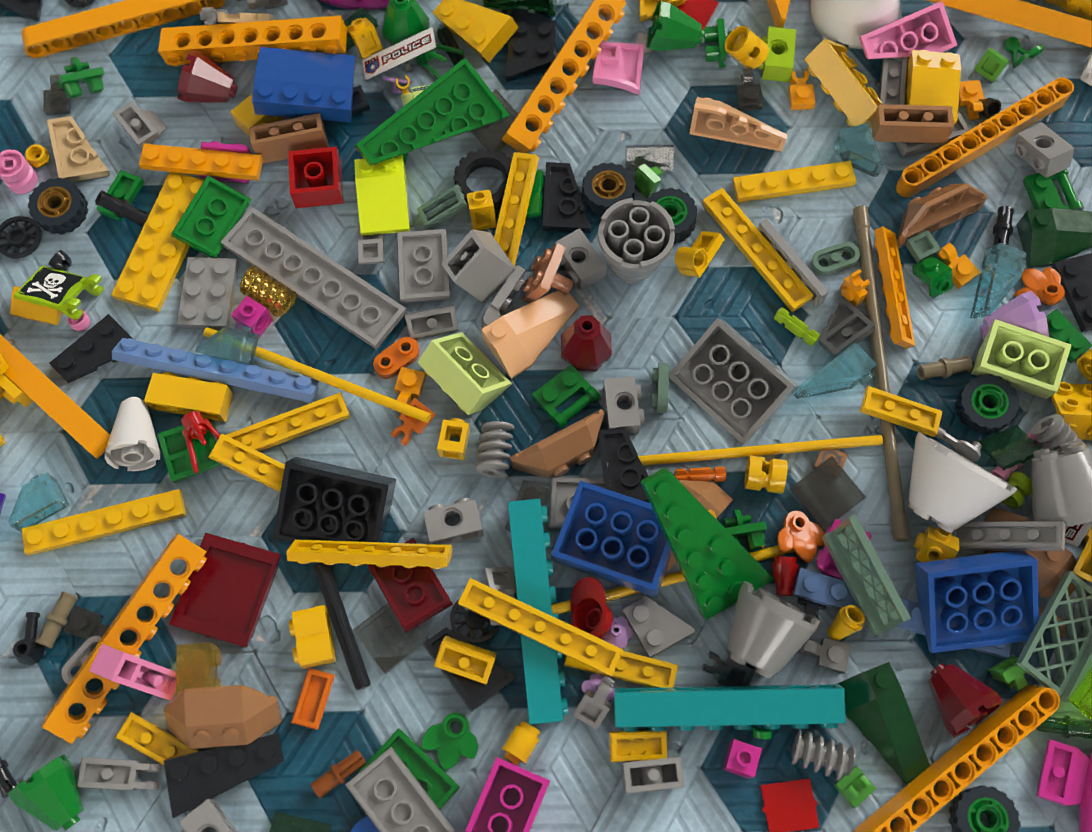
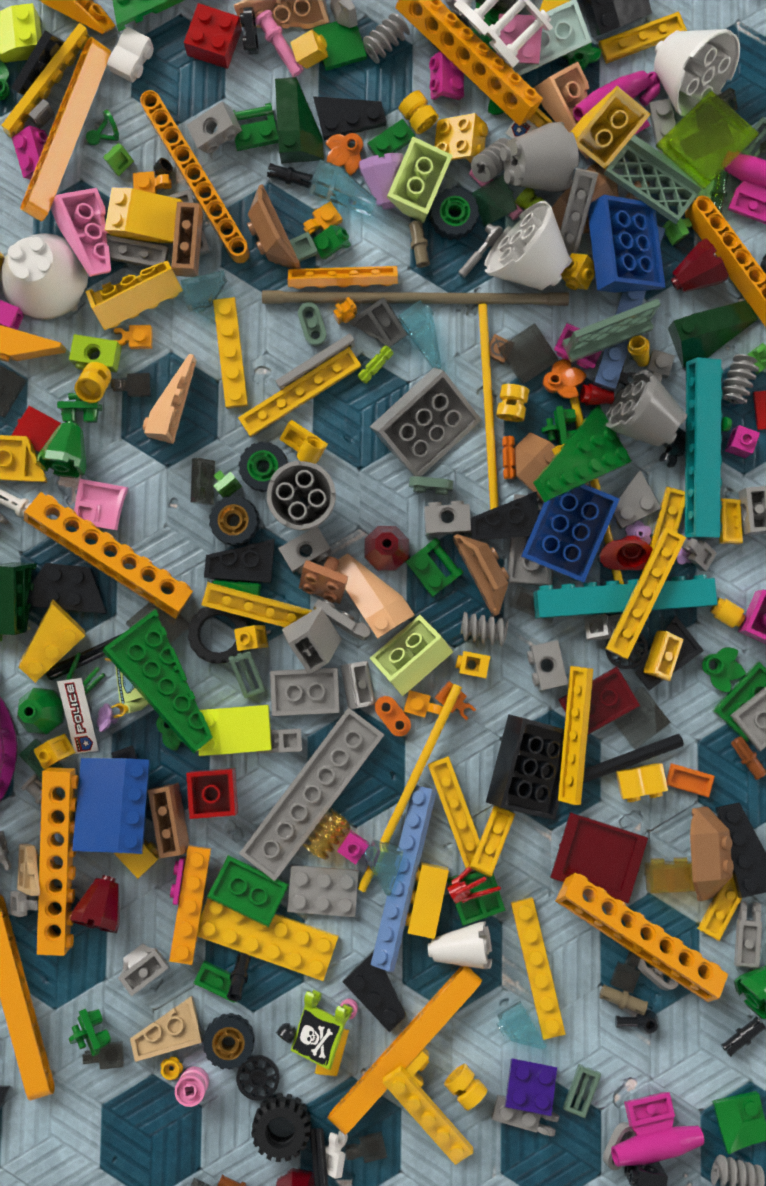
camera: 90 degrees left, 15 degrees up
bright pink slope [89,644,183,701] -> none
yellow tile [859,386,943,437] -> none

